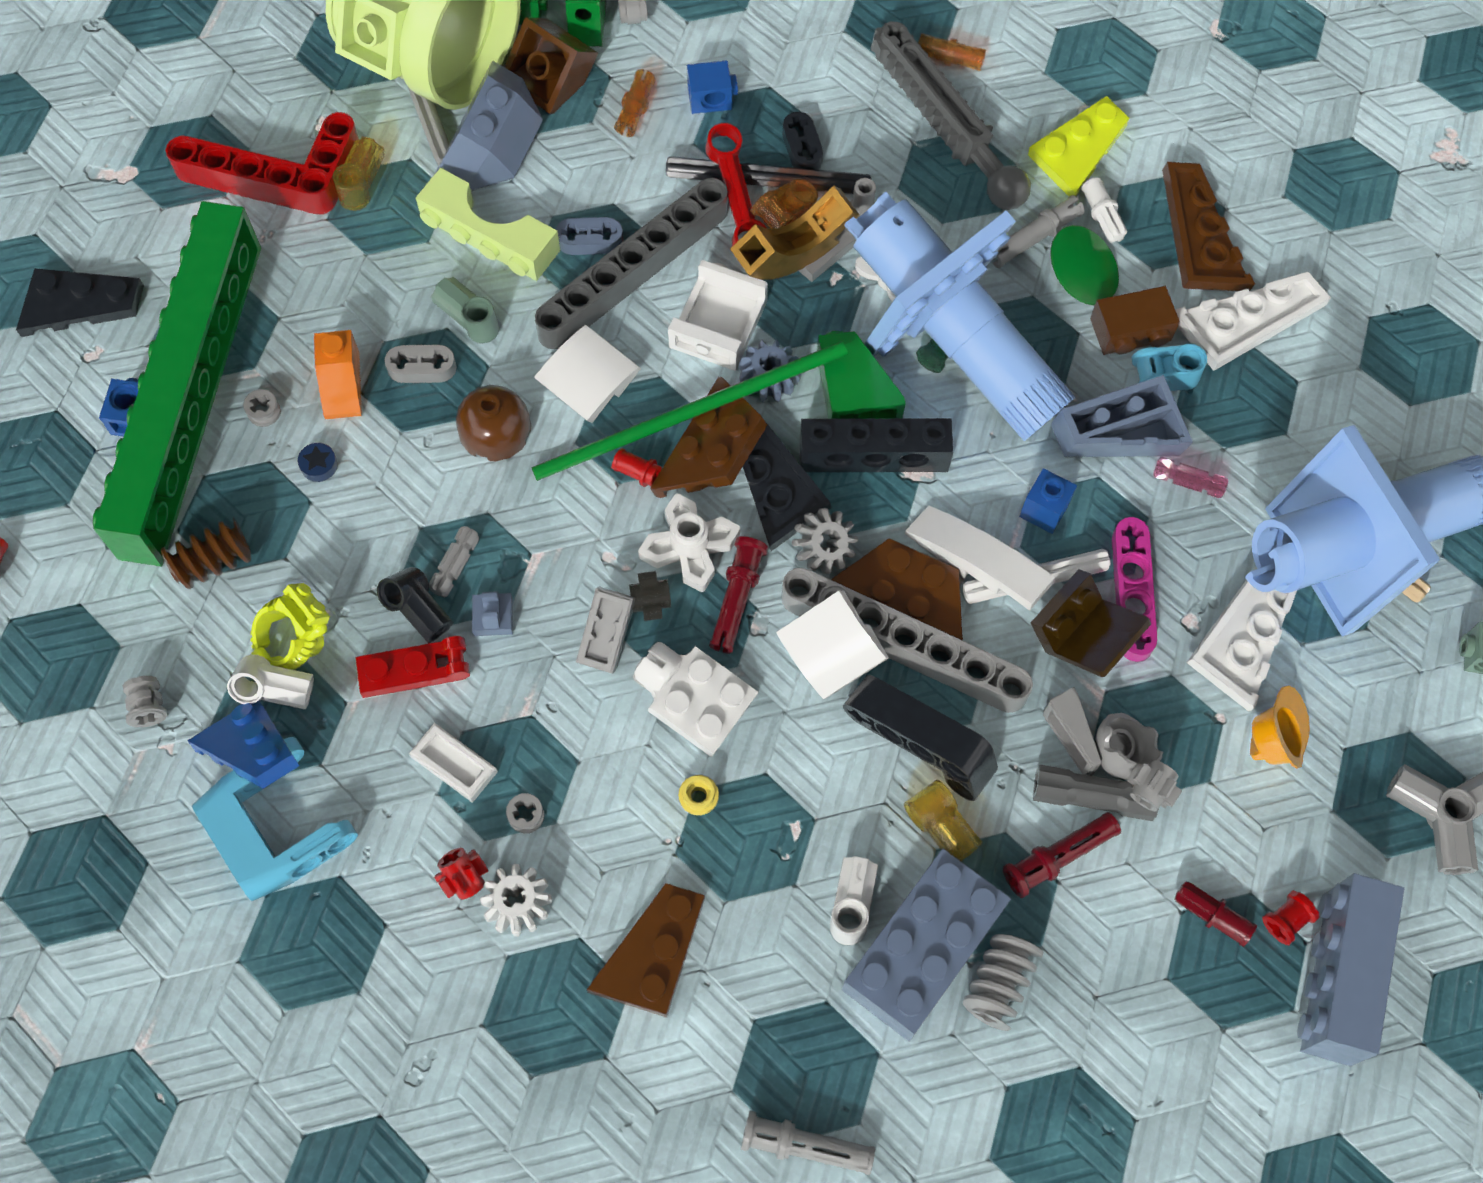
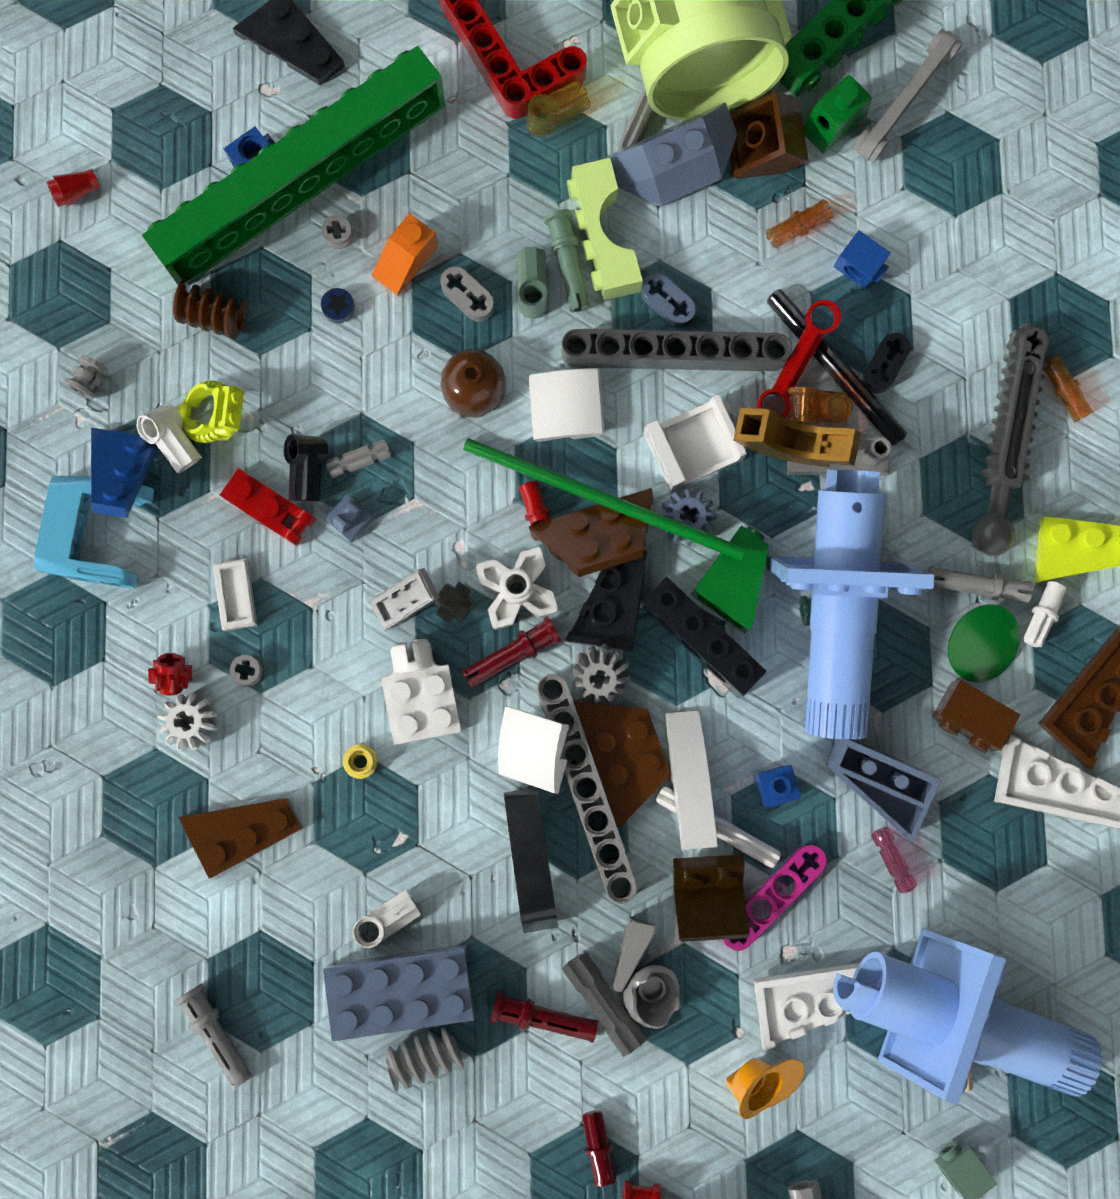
camera: 40 degrees right, 15 degrees up
clear yellow piece [904,779,983,862] -> none
light grey gear [1127,760,1182,811] -> none
medium azure piece [1131,344,1207,391] -> none
none -> sand green pin [543,209,591,313]

